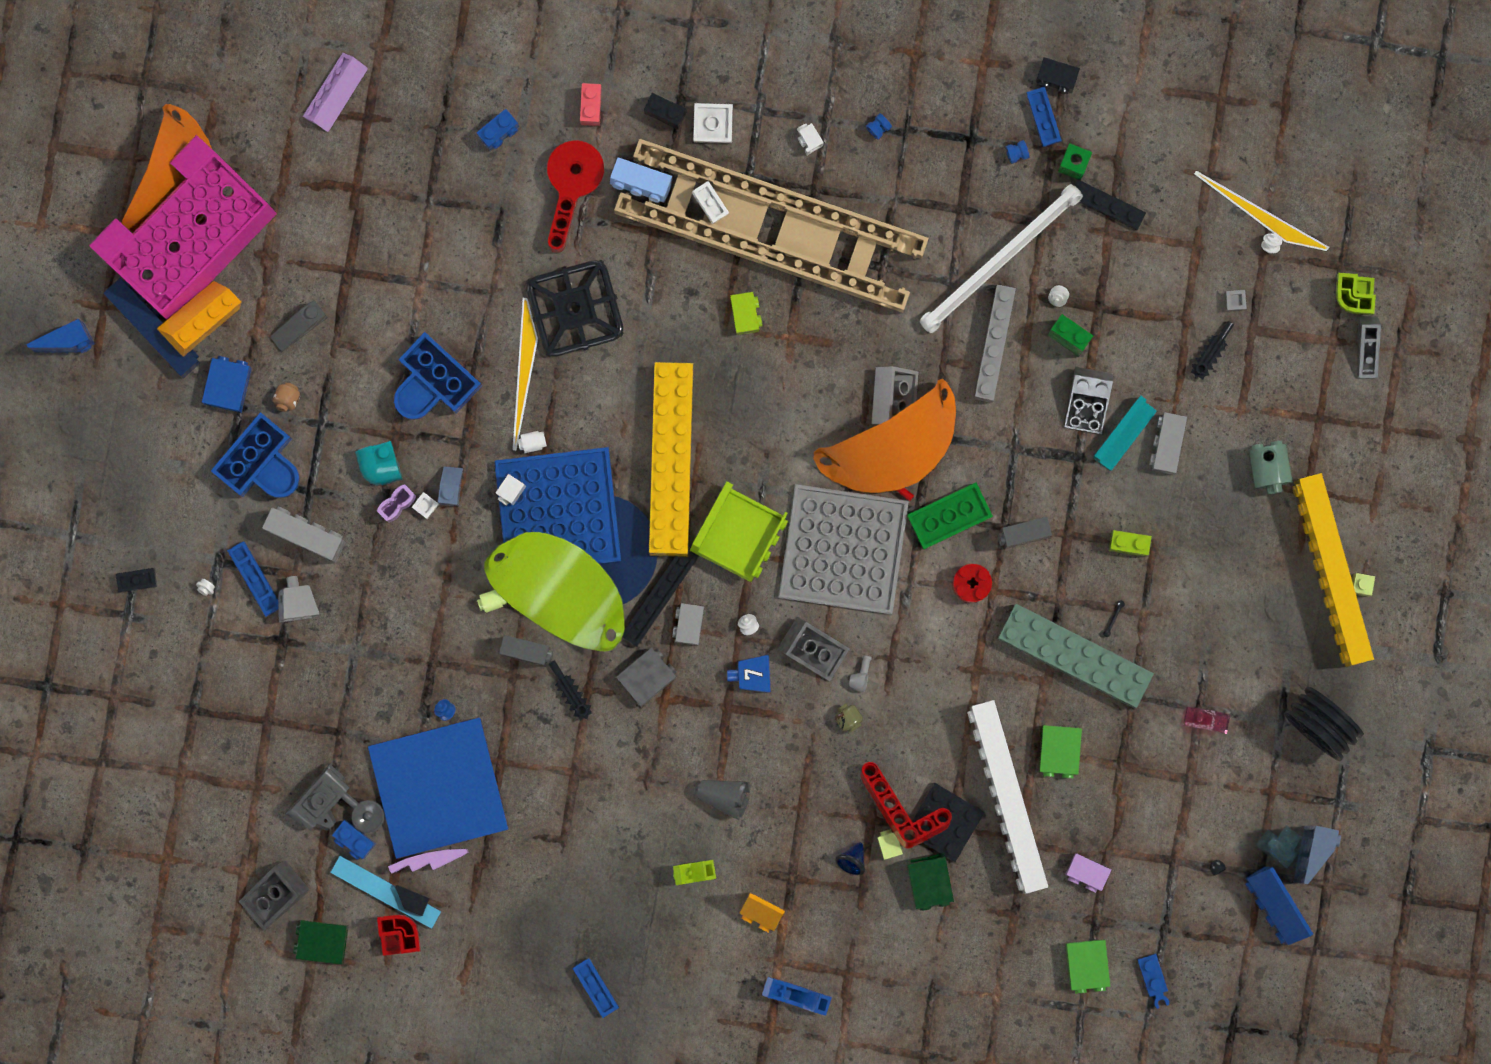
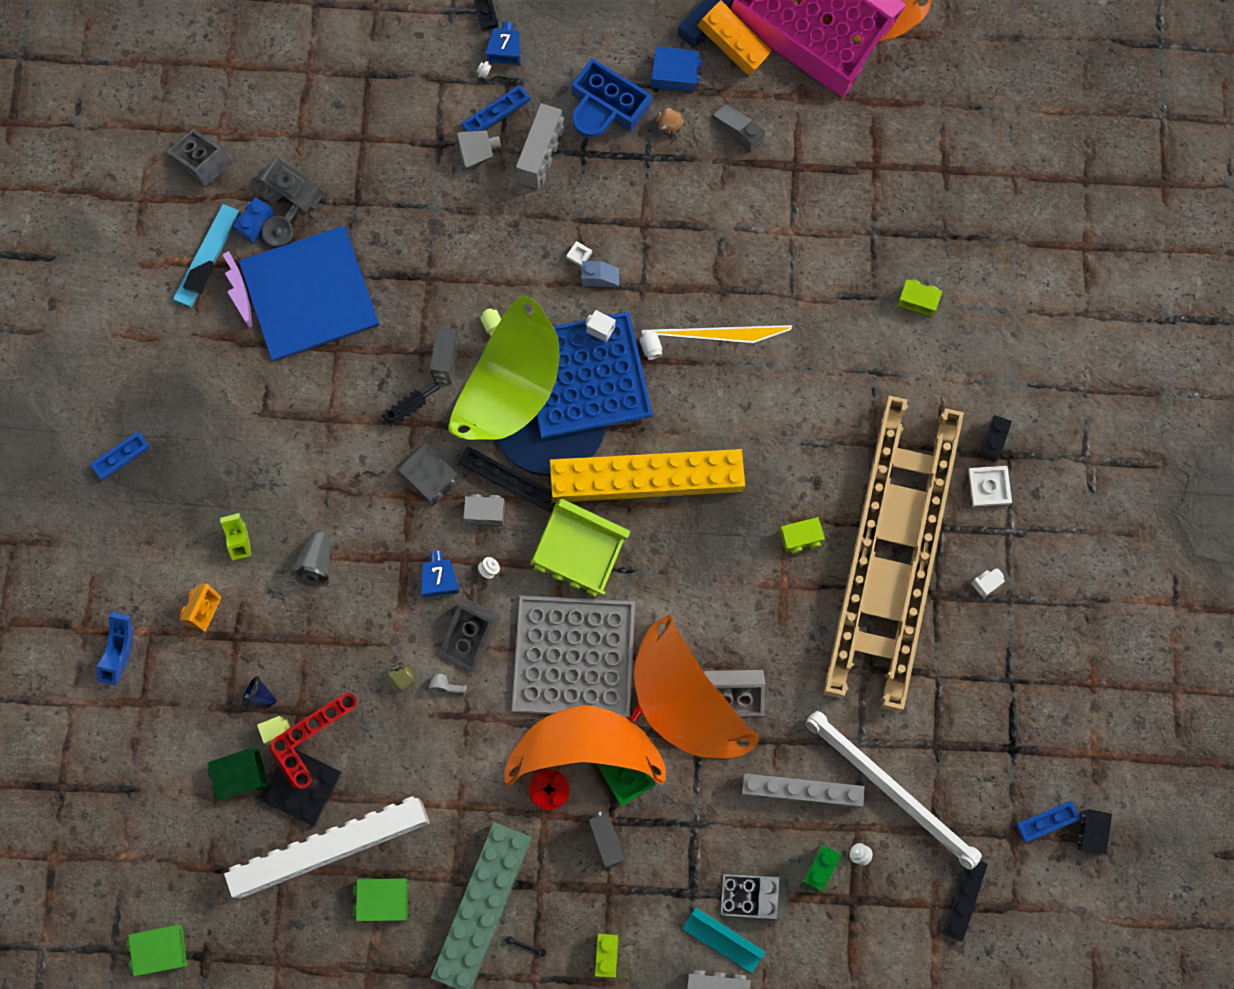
camera: 85 degrees right, 10 degrees down
dark green brick [293,920,349,965] -> none
lavender panel [303,53,368,132] -> none
teal brick [355,441,403,486] -> none
lavender brick [377,485,416,523] -> none
red brick [377,915,421,956] -> none
blue brick [394,332,482,420] -> none
blue wheel [434,699,456,721] -> none
blue brick [476,109,519,151] -> none
black plate [526,260,624,357] -> none
red beam [547,140,604,253] -> none
coral brick [580,83,602,126] -> none
light blue slope [610,158,672,203] -> none
white plate [692,181,729,224] -> none
blue wheel [866,113,892,140] -> none
blue wheel [1005,140,1030,164] -> none
green piece [1058,143,1092,180] -> none
lavender brick [1065,853,1111,893] -> none
none -> blue torso [486,21,521,65]
none -> orange piece [504,705,666,786]
none -> lime brick [897,280,942,317]

